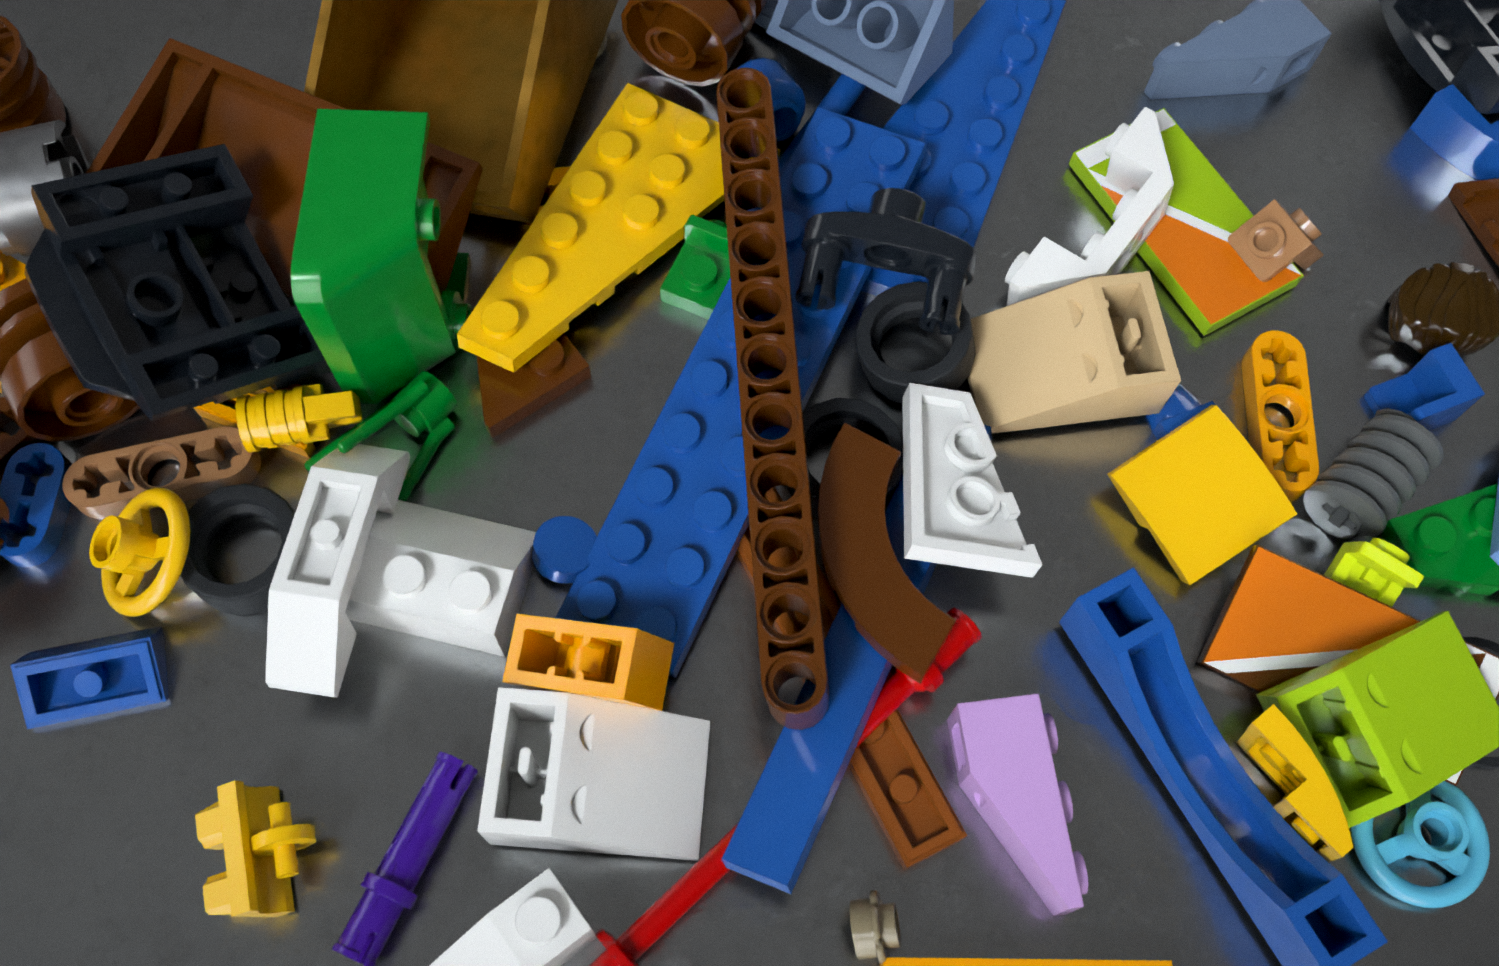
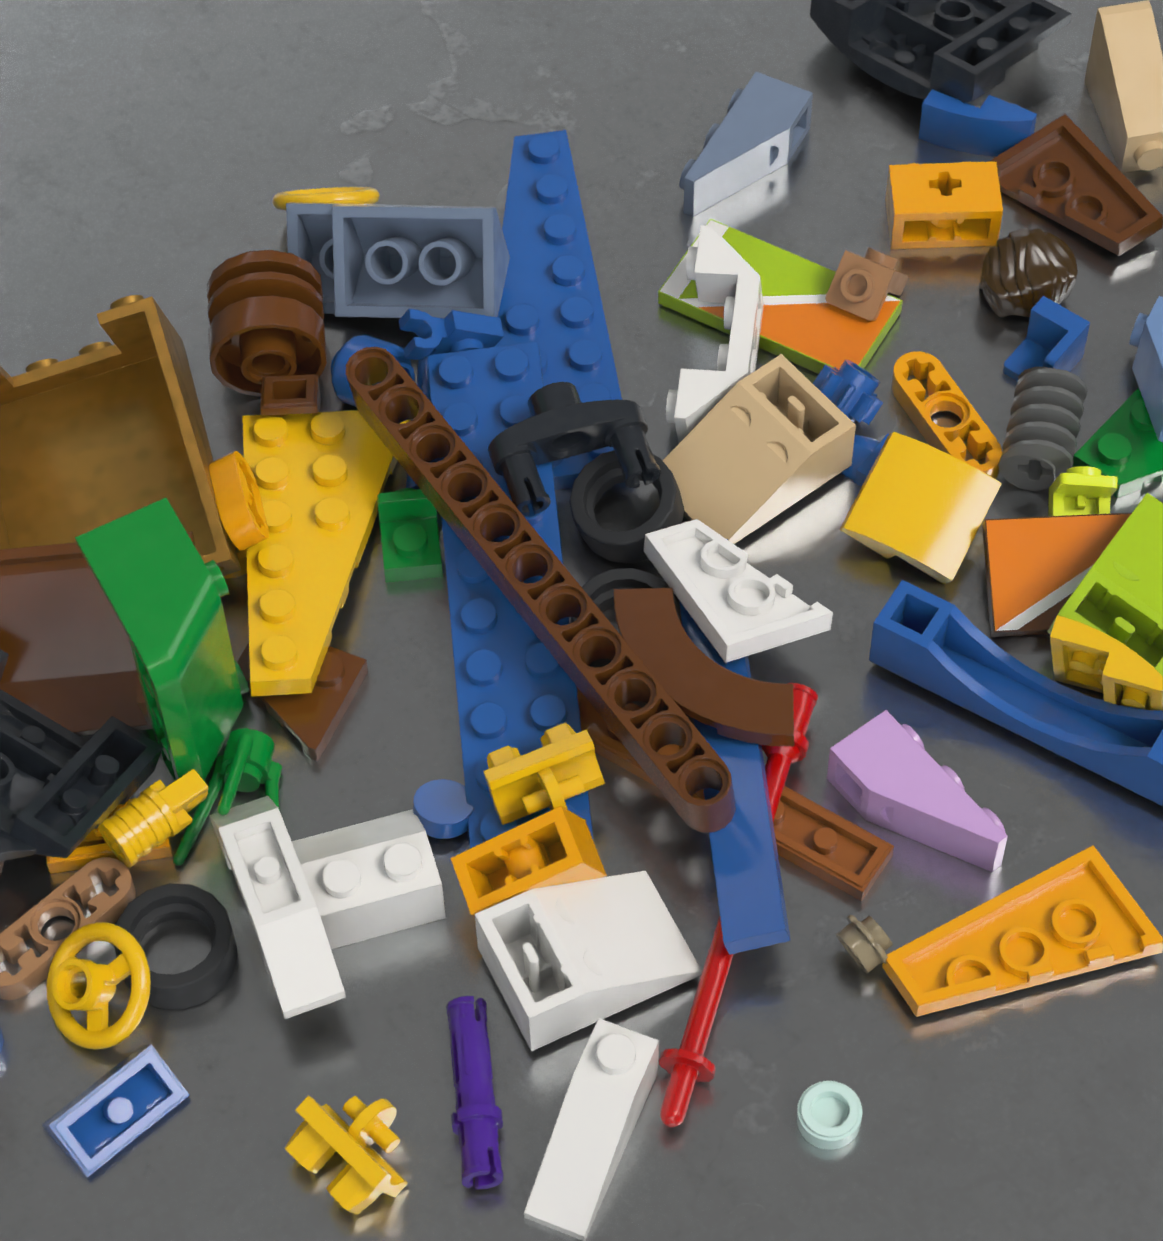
camera: 25 degrees left, 10 degrees down
none -> light orange beam [209,451,269,551]
none -> reddish brown slope [260,374,321,416]
none -> blue plate [399,308,504,360]
none -> yellow hips [483,723,605,825]
none -> blue gear [813,359,884,425]
none -> light orange brick [885,161,1003,249]

